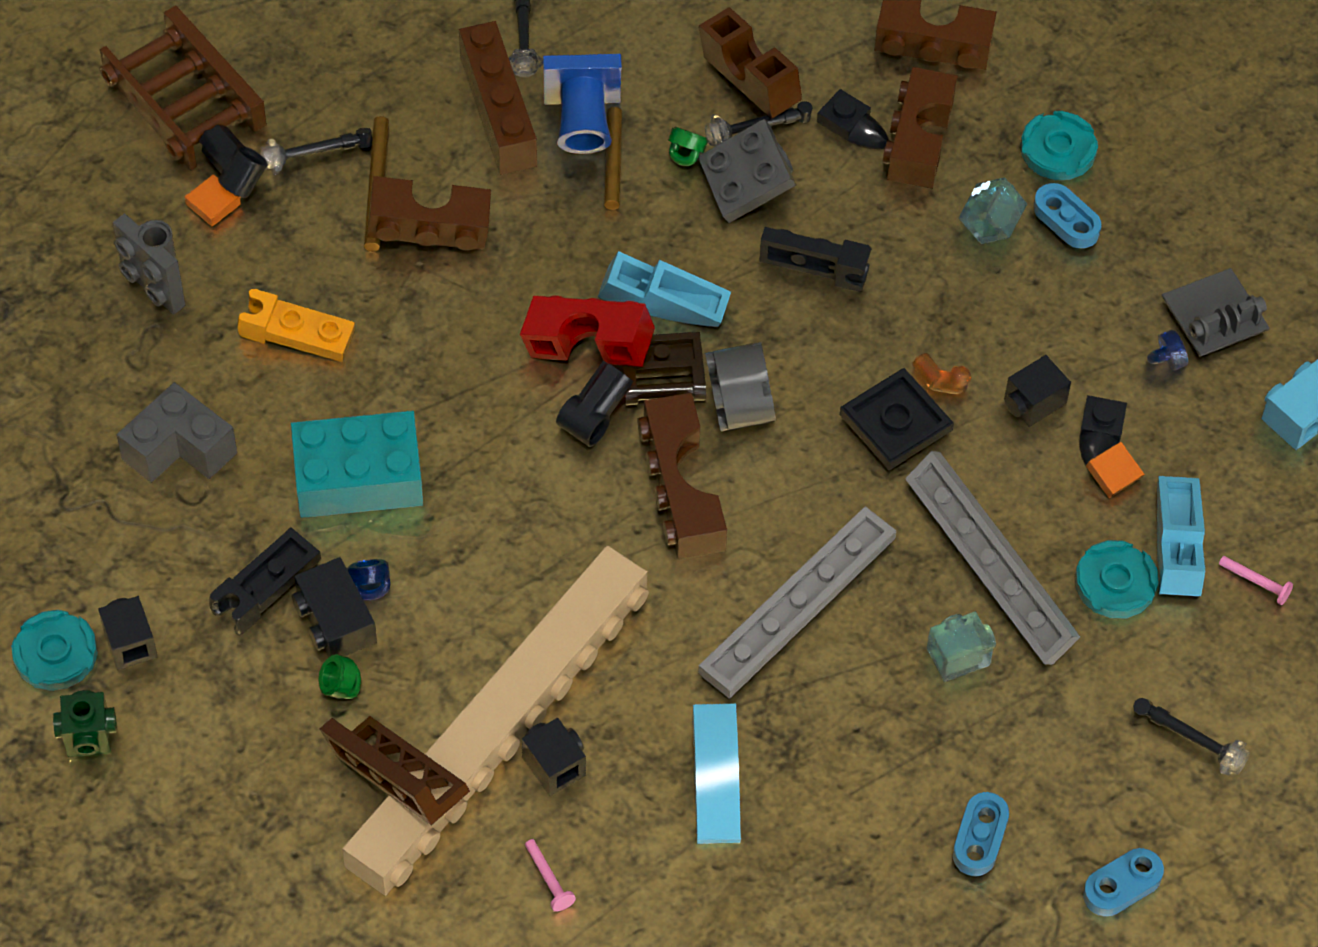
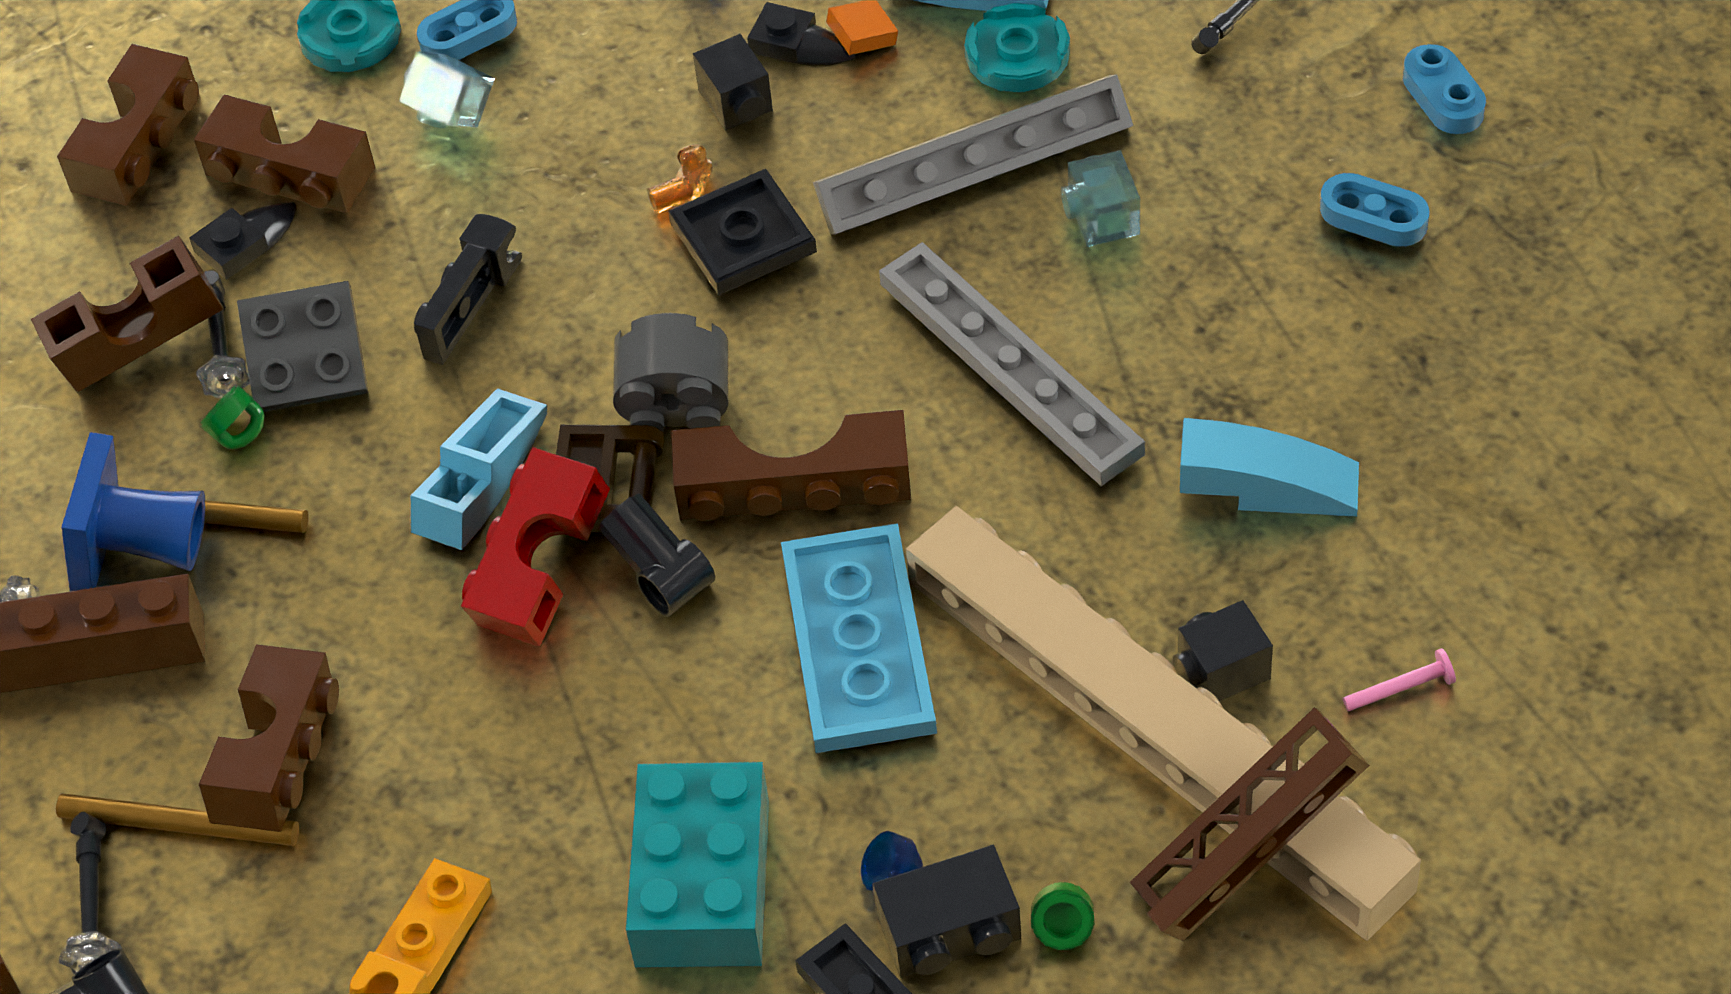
camera: 75 degrees left, 5 degrees down
none -> medium azure plate [781,523,937,753]

